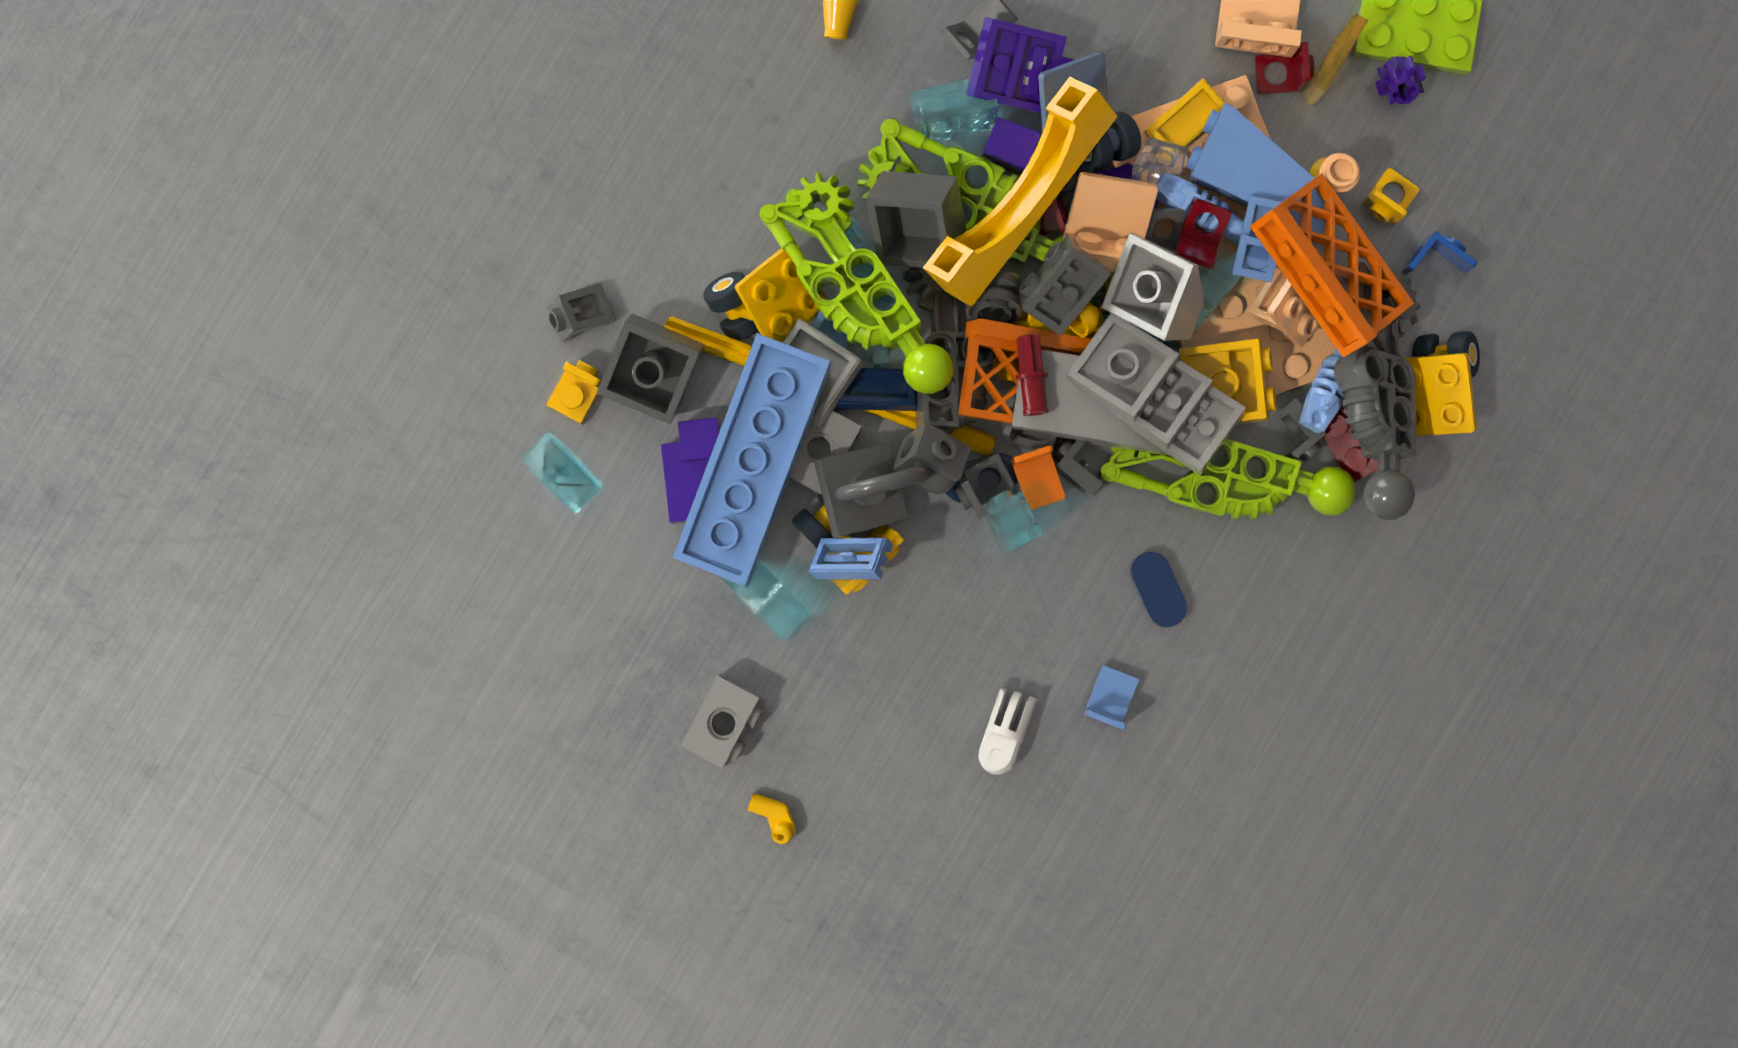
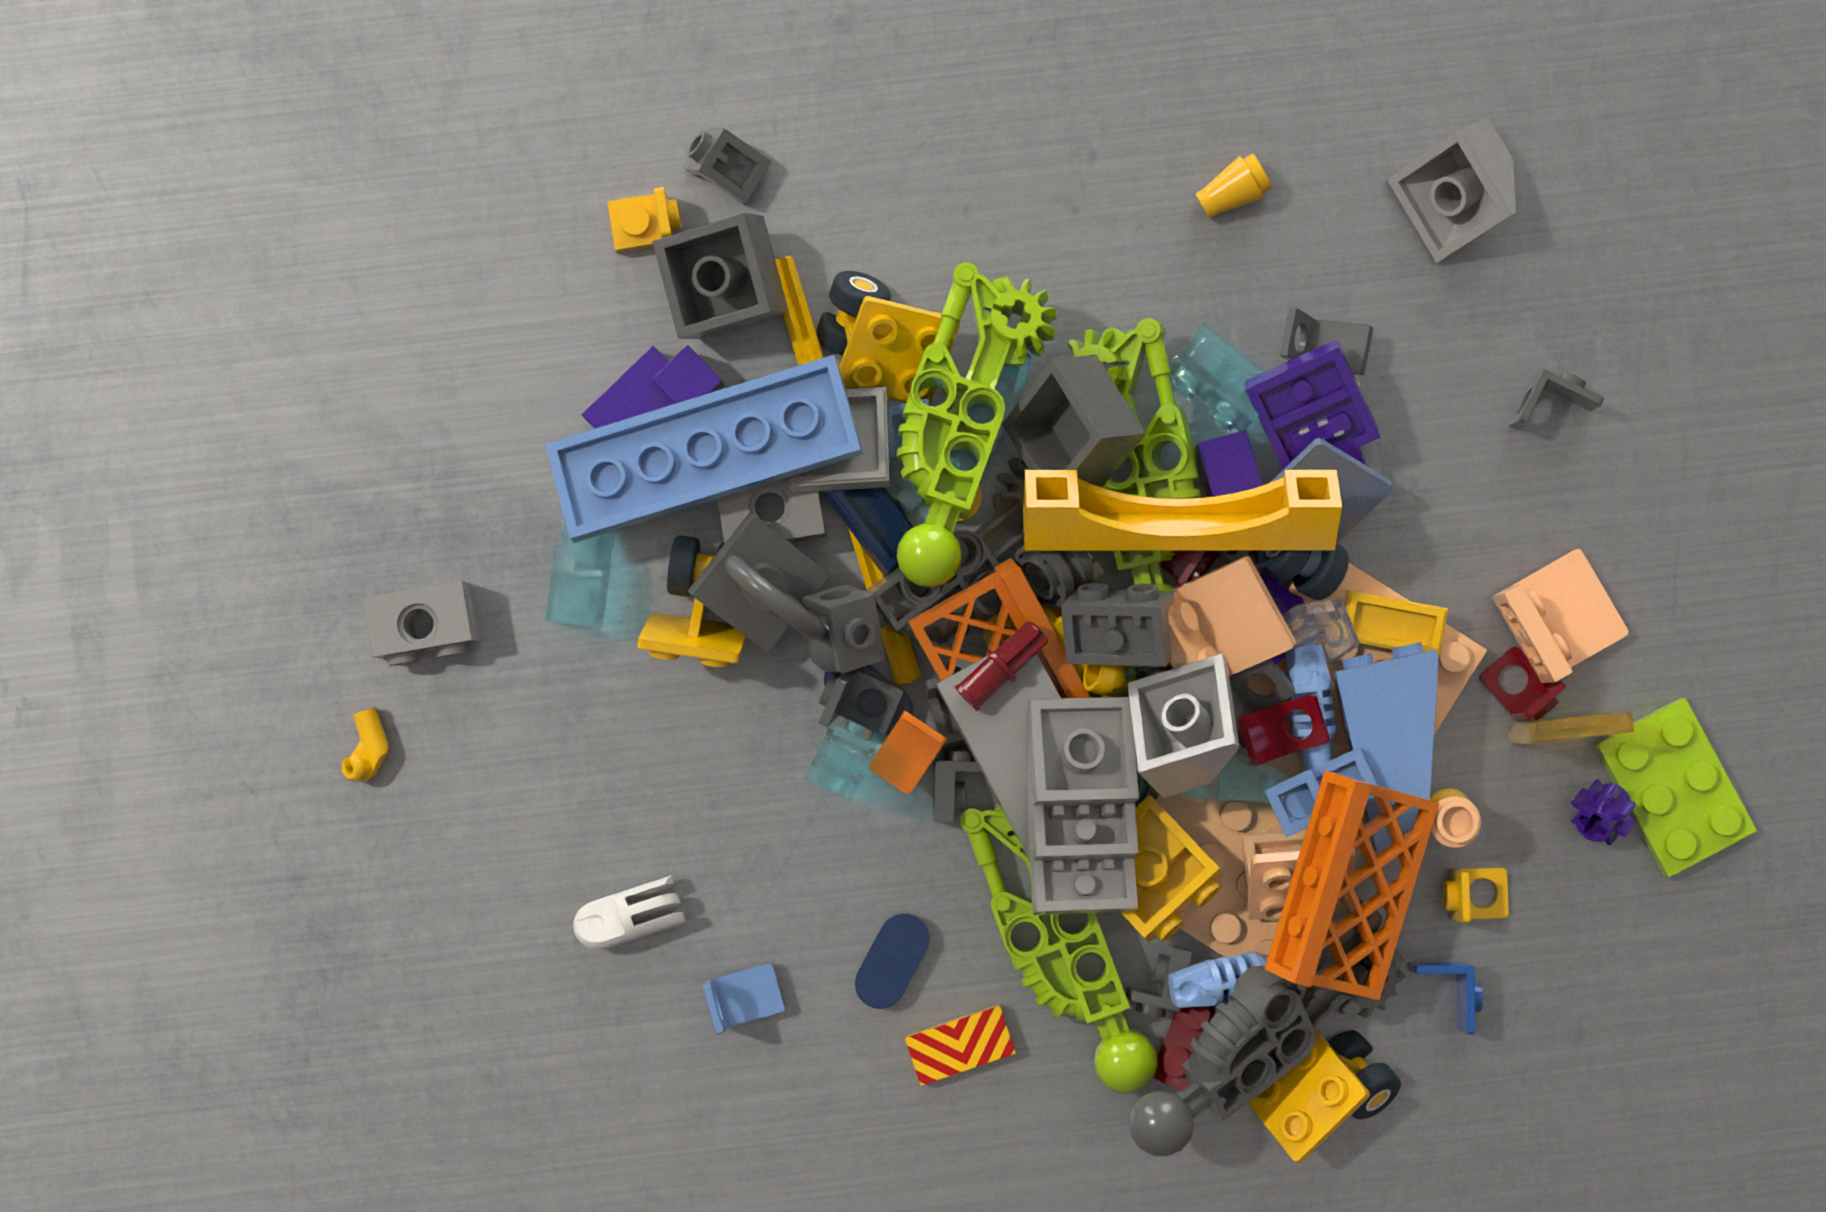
camera: 55 degrees right, 0 degrees up
clear light blue slope [520,431,603,514] -> none
medium blue tile [809,538,893,580] -> none
none -> tile [904,1004,1016,1086]

